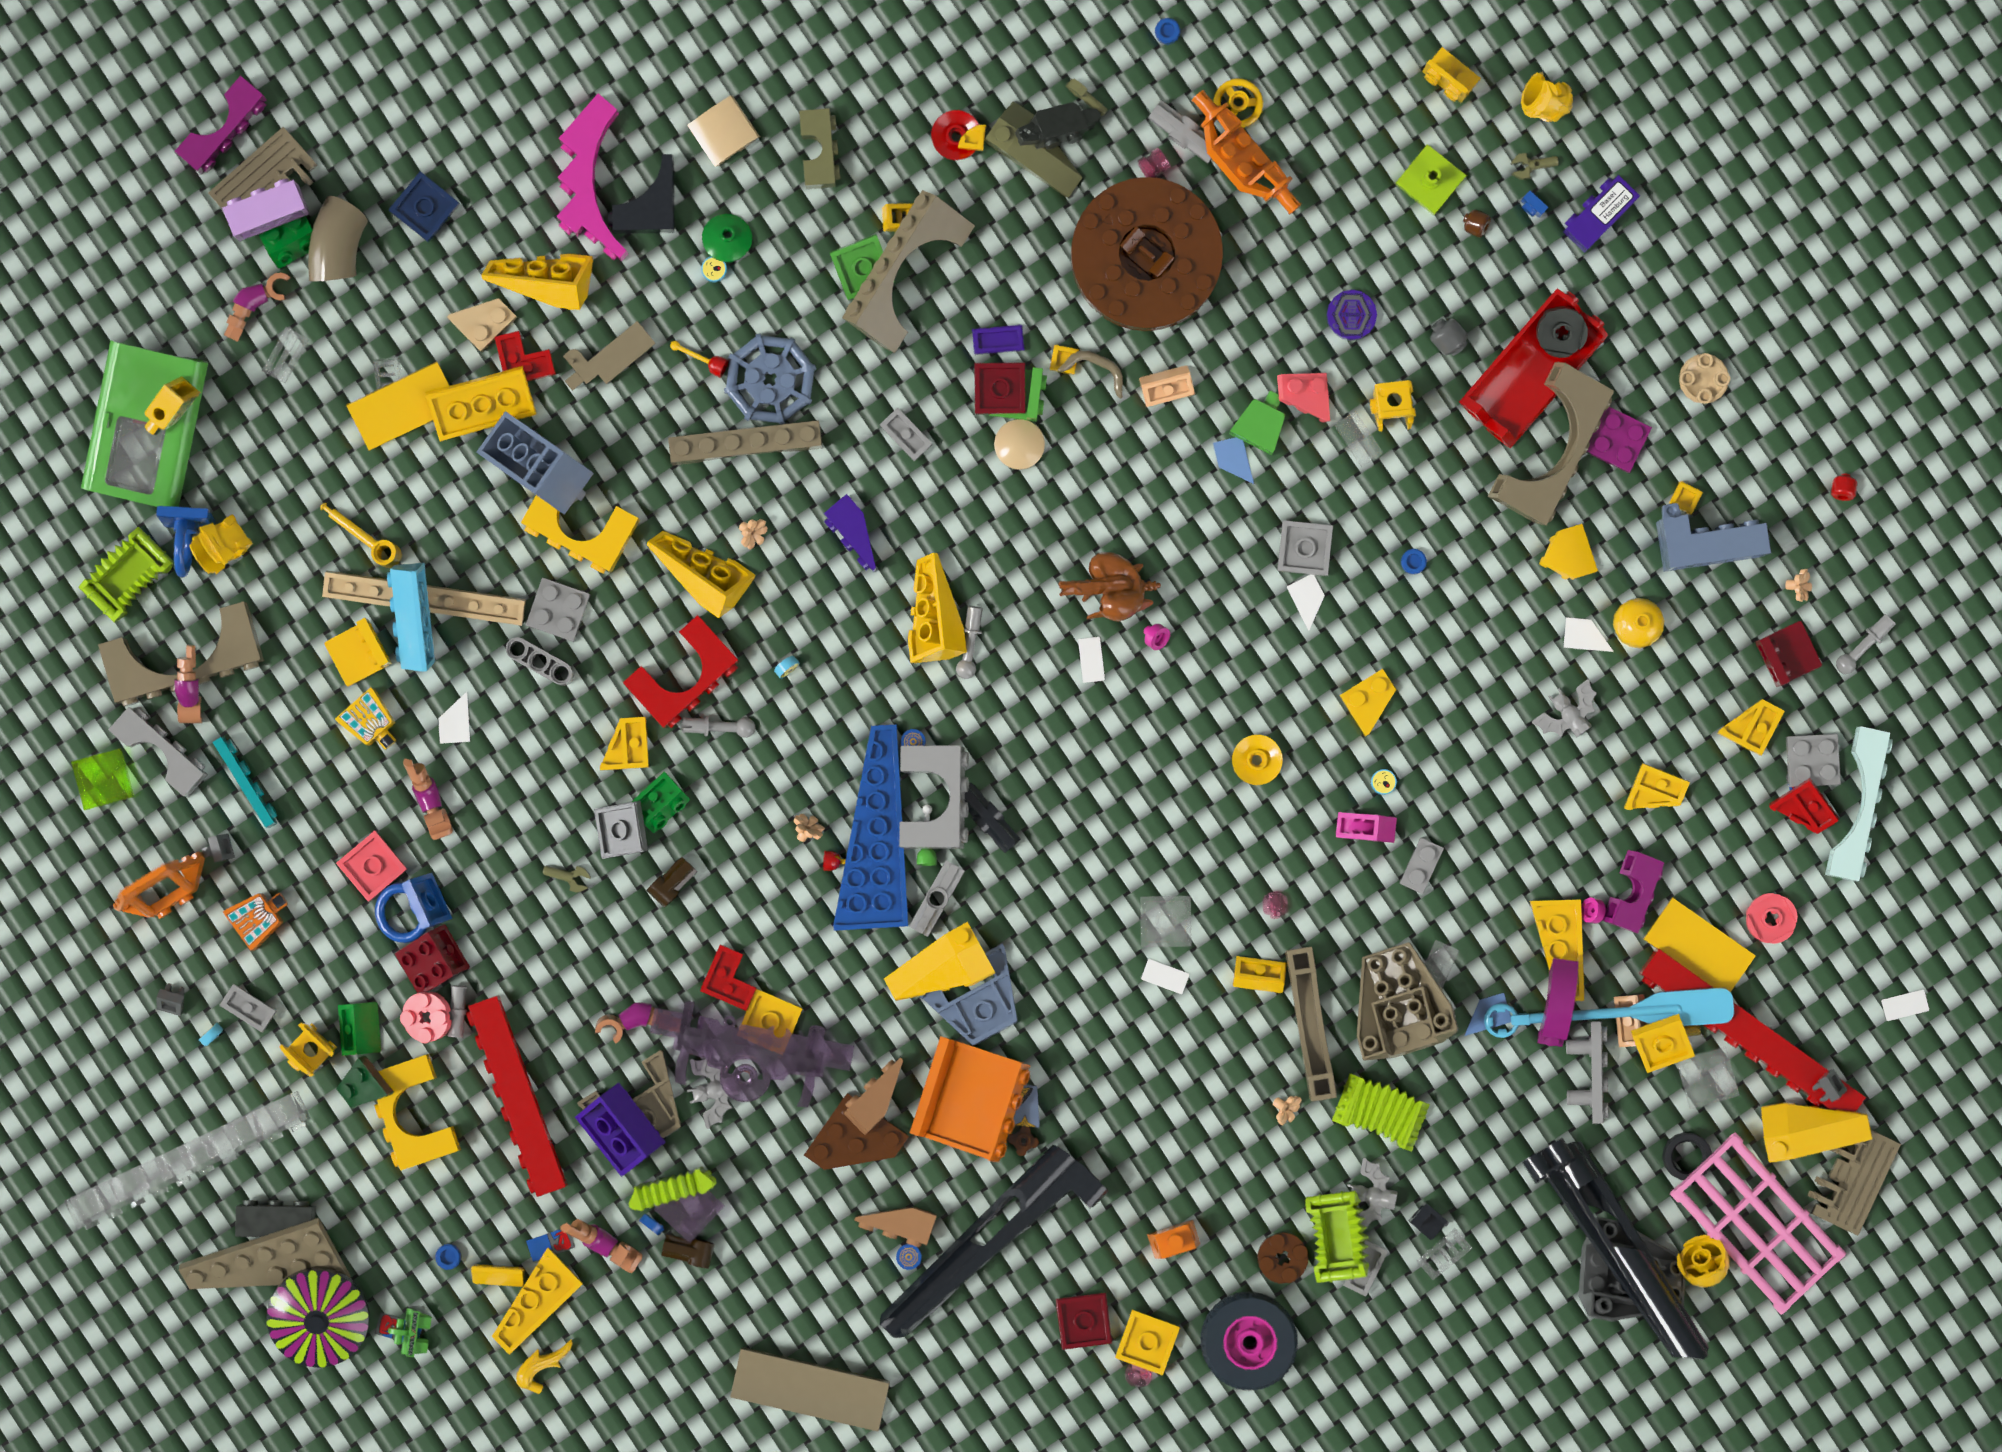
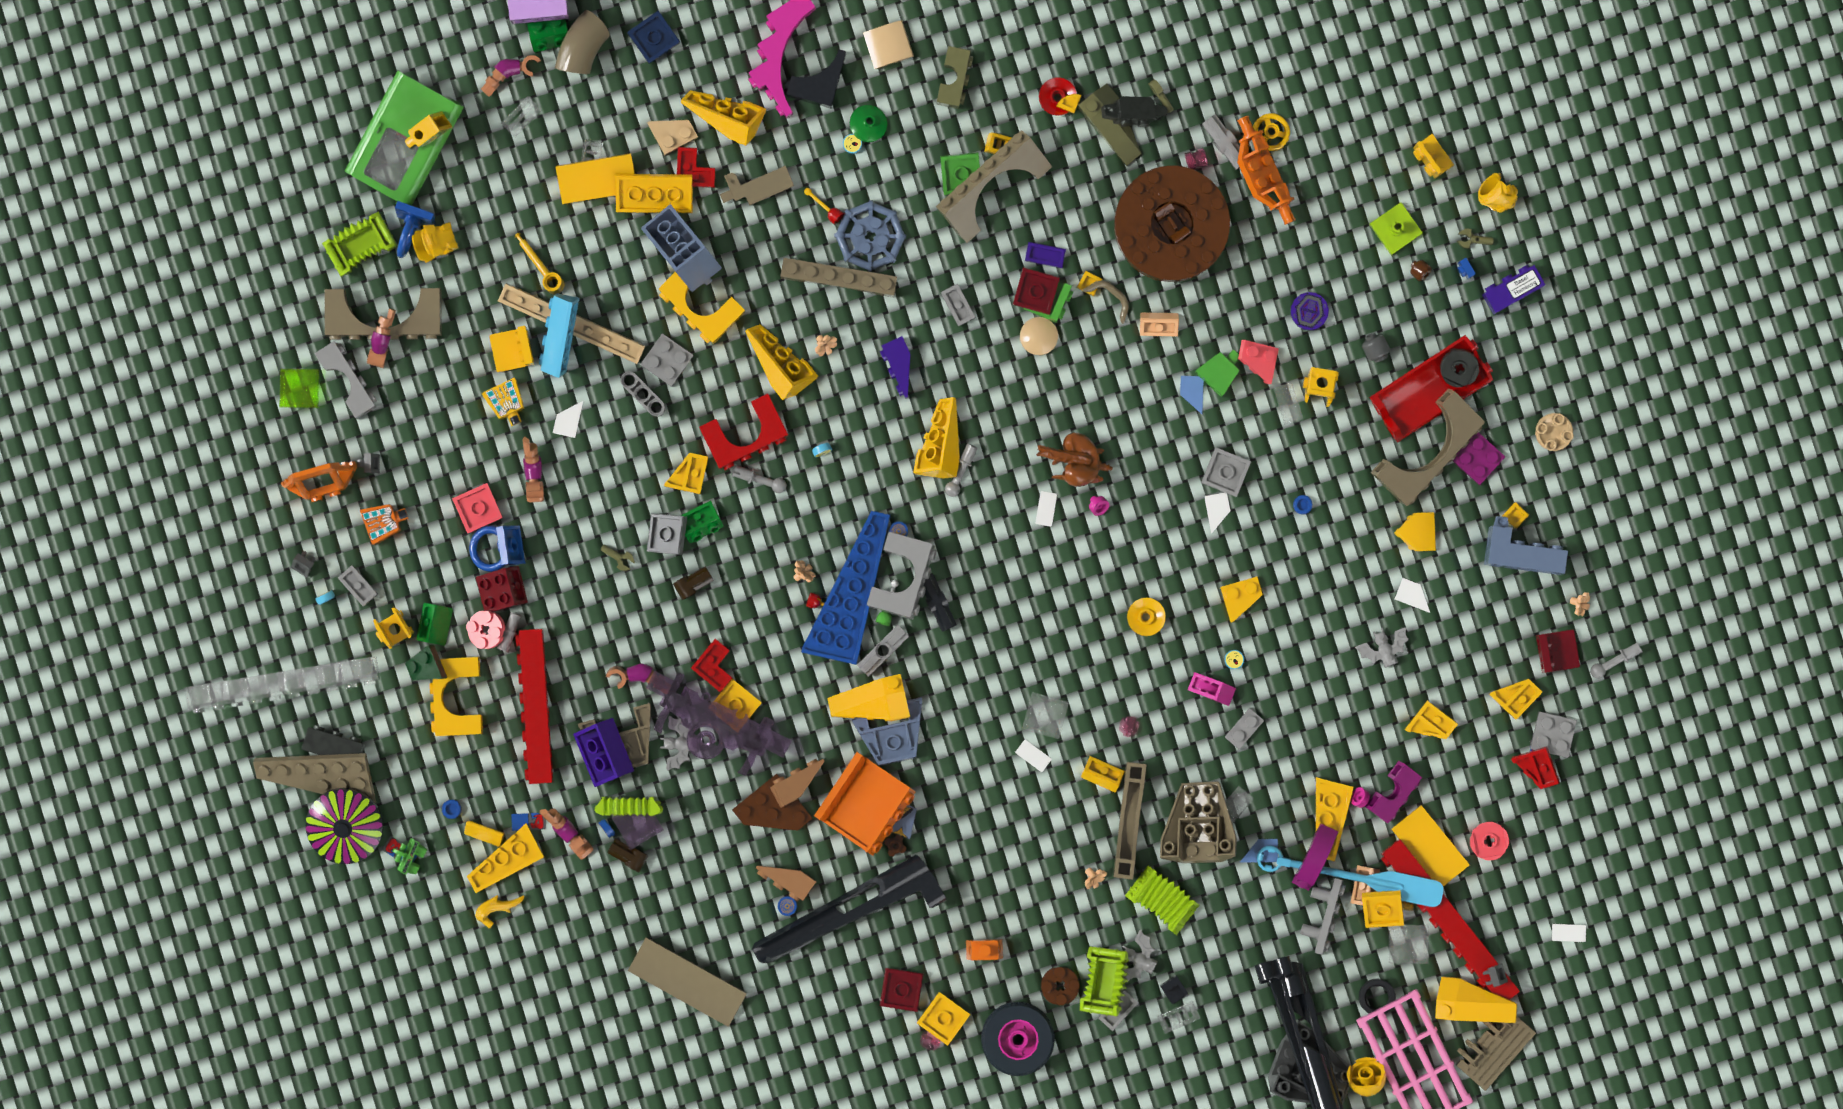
camera: 15 degrees right, 0 degrees up
teal plate [213,737,278,828] -> none
blue tile [1155,18,1180,45] -> none
yellow cylinder [1613,598,1664,648] -> none
light aqua arch [1825,726,1893,881] -> none
red piece [1831,474,1858,501] -> none

